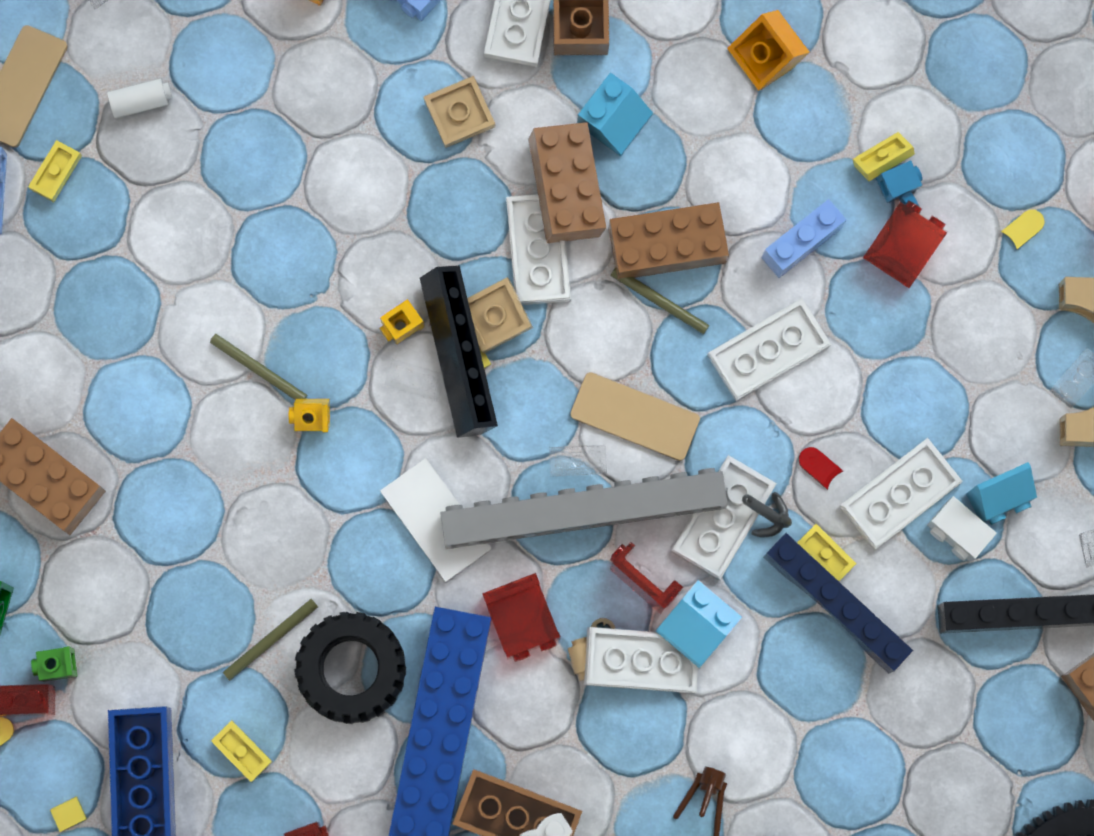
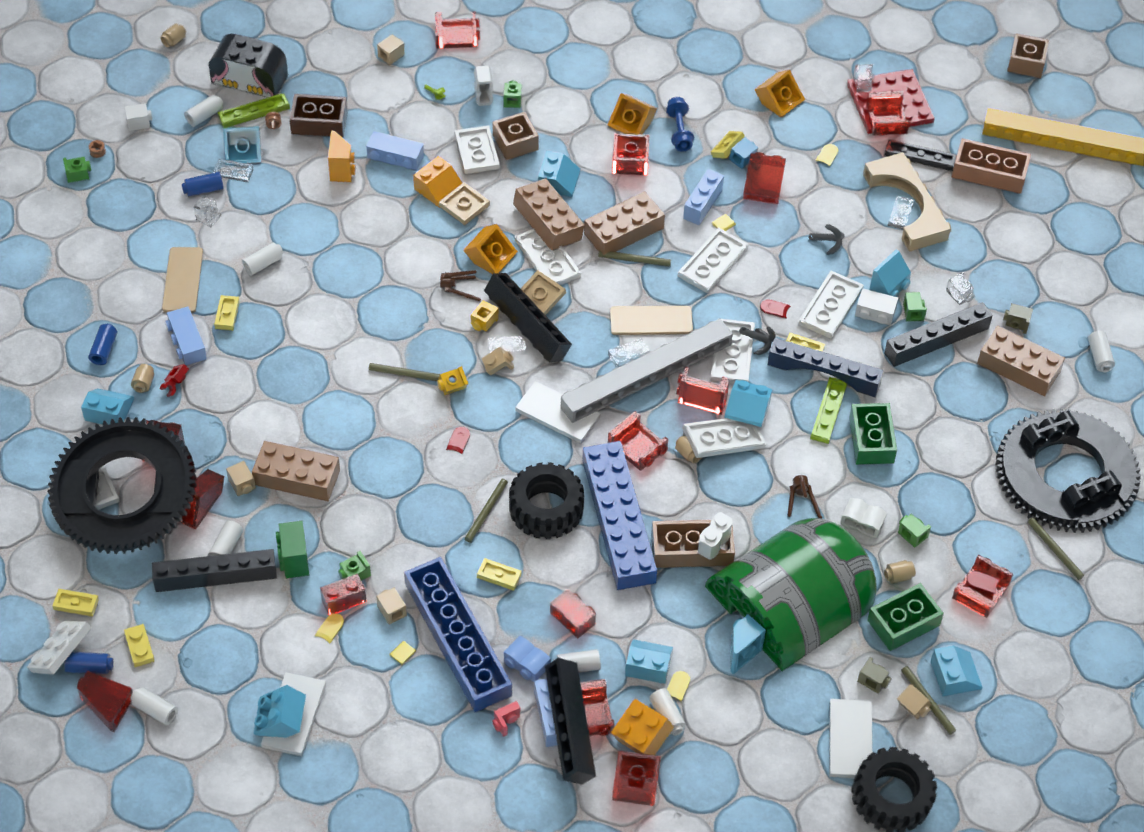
camera: 20 degrees left, 25 degrees down
none -> tan brick [377,587,407,624]
none -> light orange slope [413,156,462,208]
none -> reddish brown plant [440,270,481,301]
none -> piece [446,427,470,454]
none -> light orange slope [463,224,518,274]
none -> tan bracket [482,347,514,375]
none -> clear red brick [612,133,650,175]
none -> blue piece [666,97,694,152]
none -> light yellow piece [712,214,736,231]
none -> light orange slope [754,69,805,117]
none -> dark grey piece [808,224,845,255]
none -> lime tile [810,377,847,444]
none -> green brick [849,403,897,465]
none -> bright green brick [903,292,927,321]

